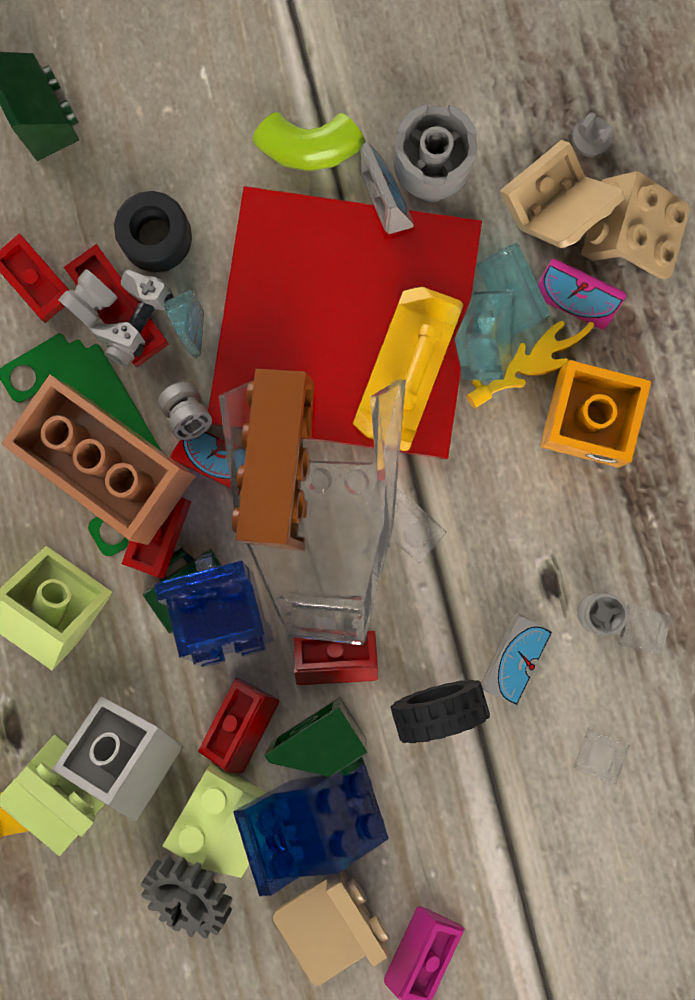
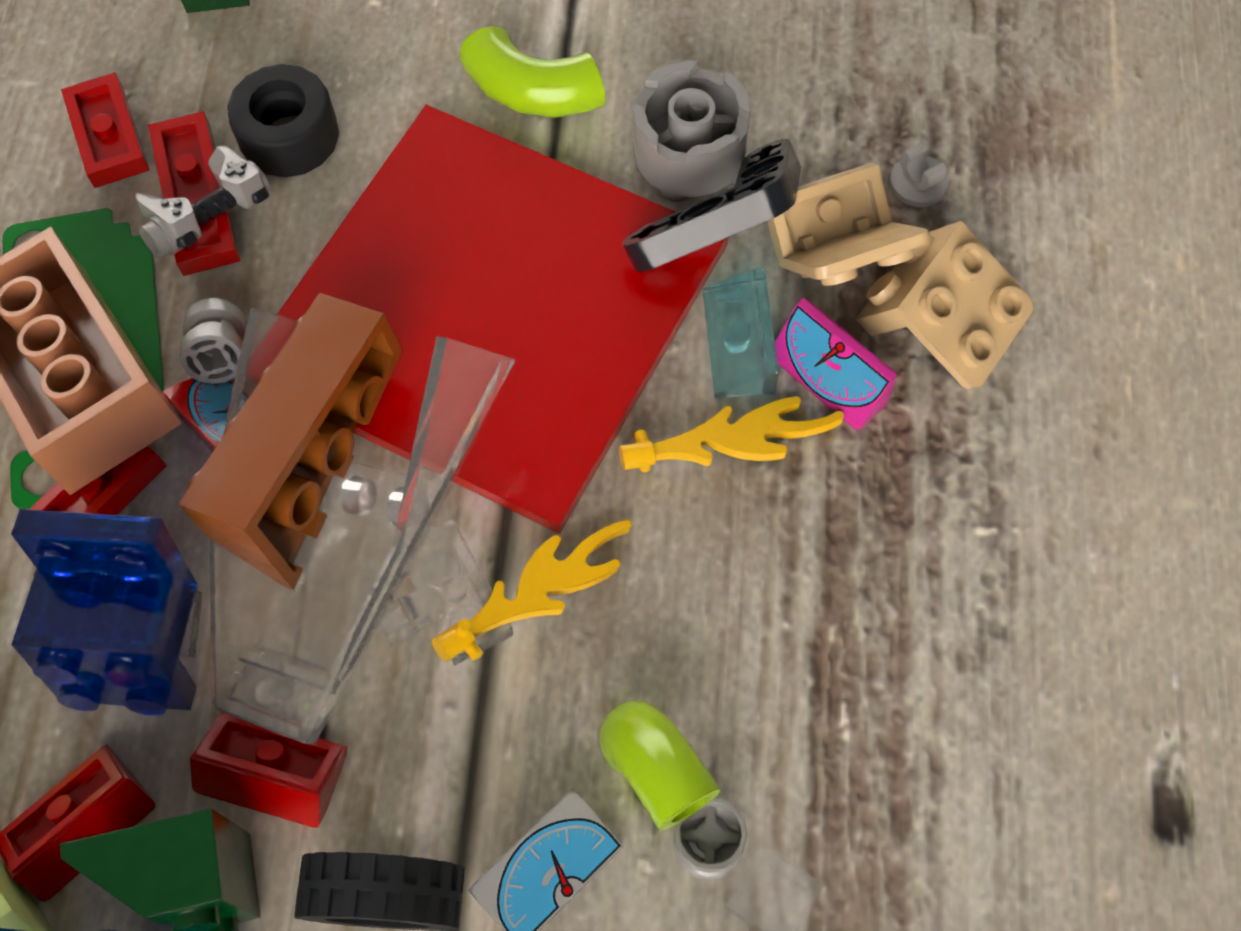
camera: 20 degrees right, 20 degrees down
light grey wheel [58,269,118,328] -> none
clear light blue slope [163,290,204,358] -> none
yellow piece [353,287,463,451] -> none
light grey slope [360,143,414,234] -> none
clear light blue slope [455,290,515,381] -> none
light orange brick [540,360,652,468] -> none
none -> yellow piece [431,520,632,662]
none -> lime cylinder [599,700,721,831]
none -> black beam [622,139,801,272]

